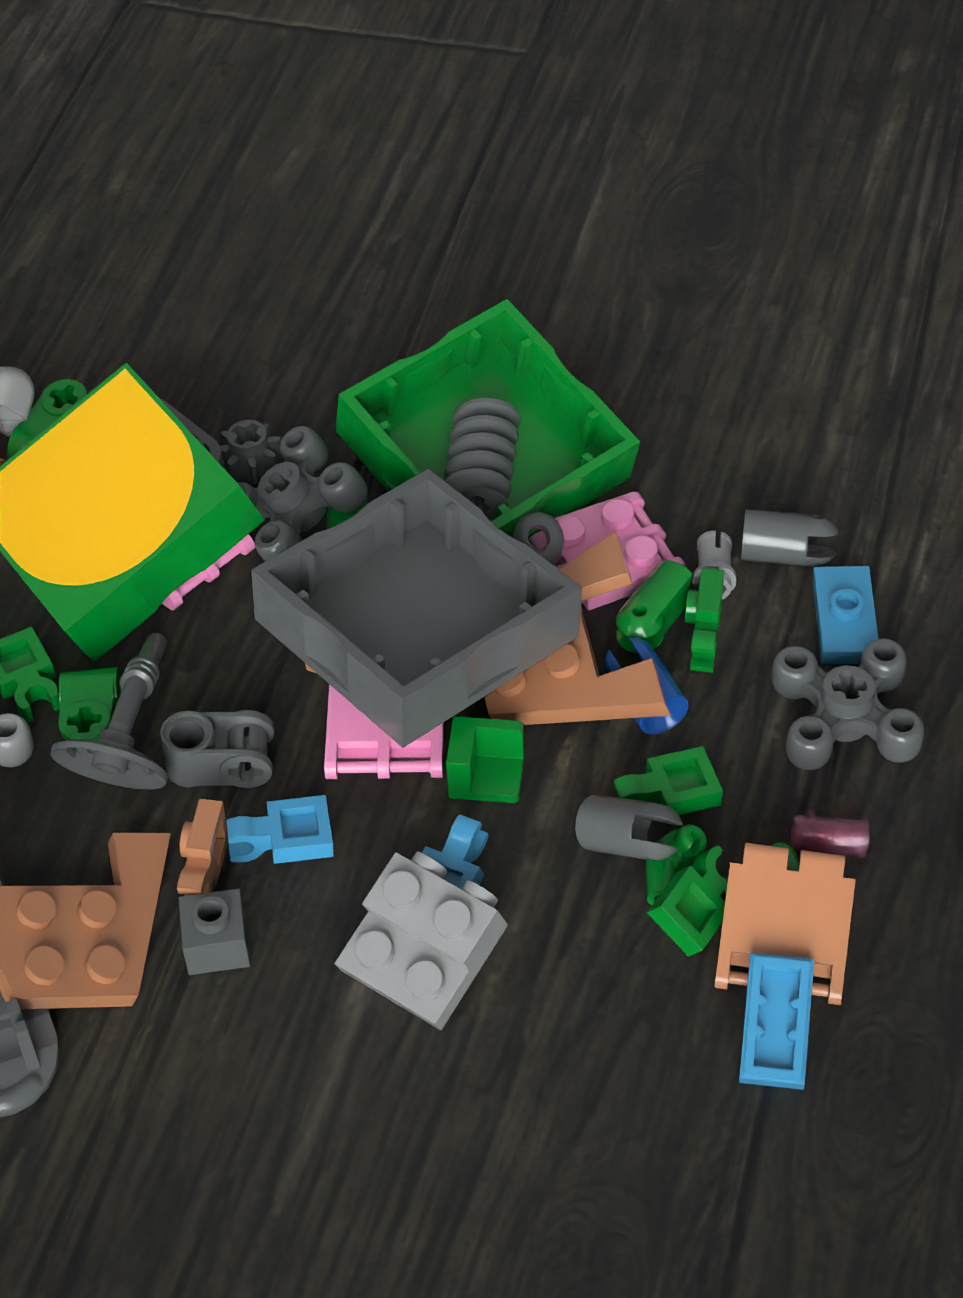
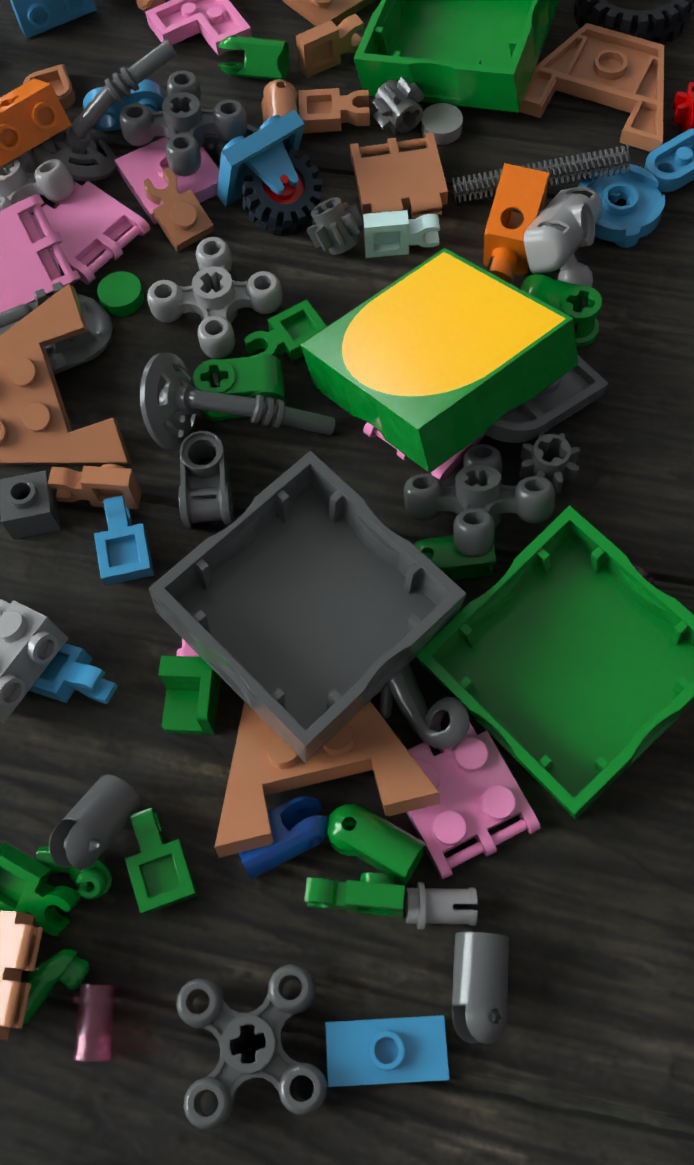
camera: 90 degrees right, 15 degrees up
dark grey piece [444,397,521,521] -> none

